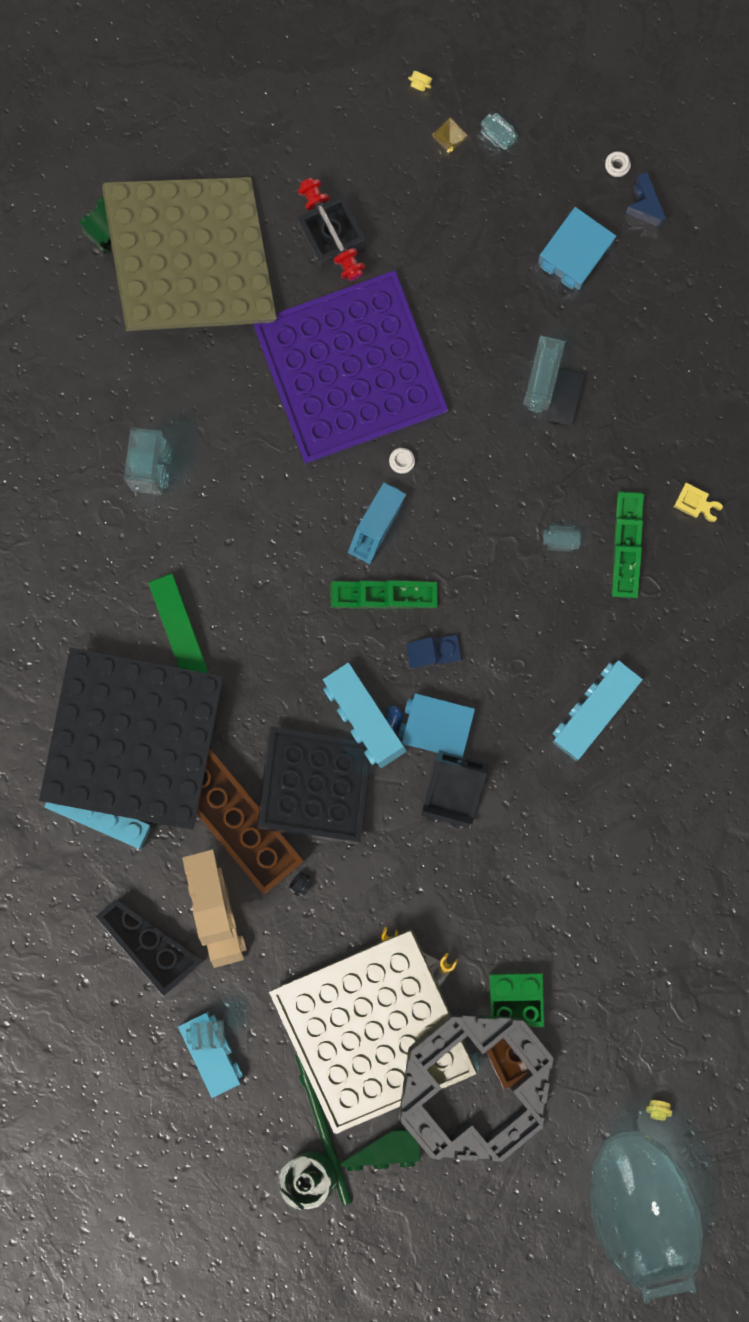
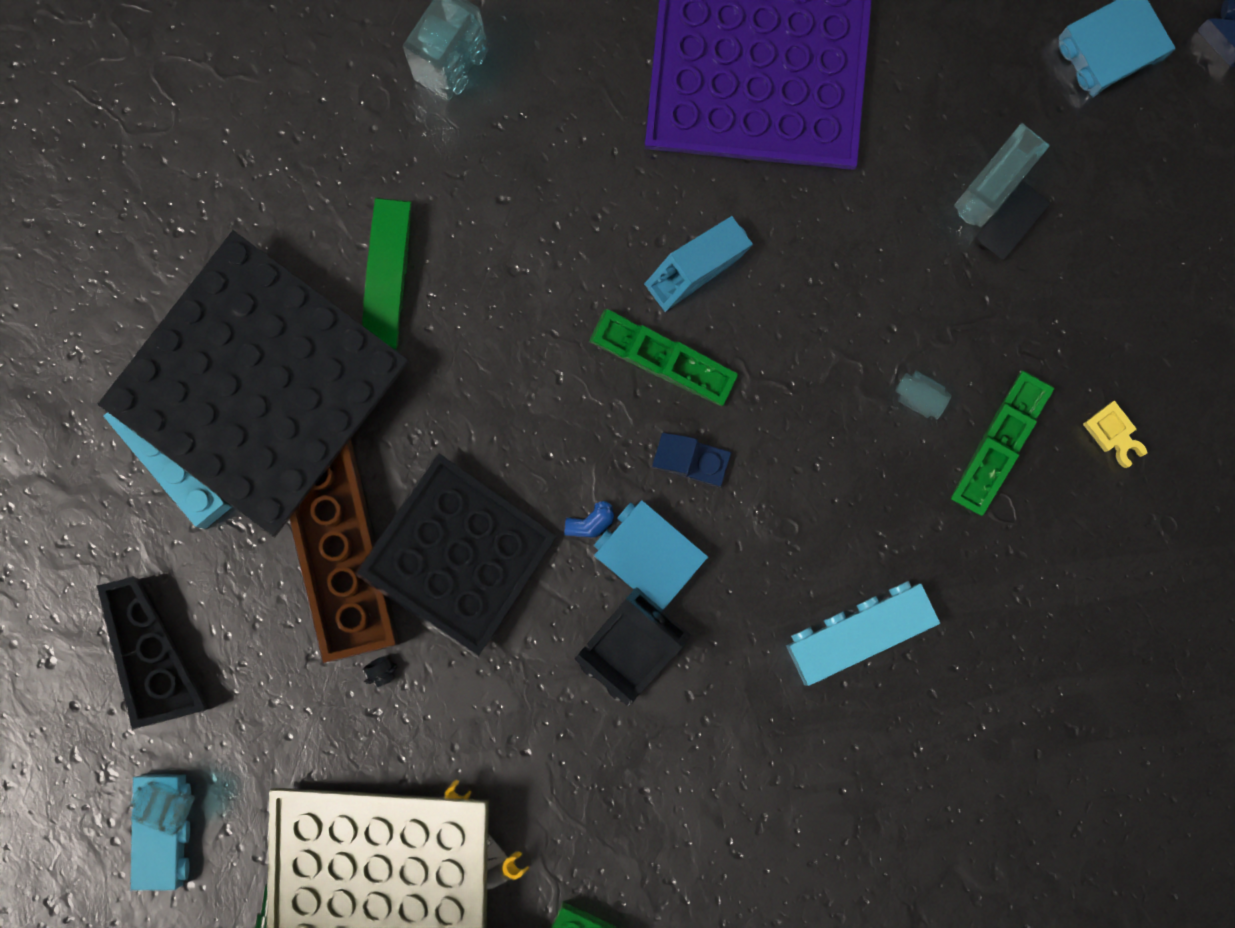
camera: 20 degrees right, 0 degrees up
tan wedge [182,850,247,968] -> none
medium azure brick [323,663,407,768] -> none
white plate [389,448,415,474] -> none

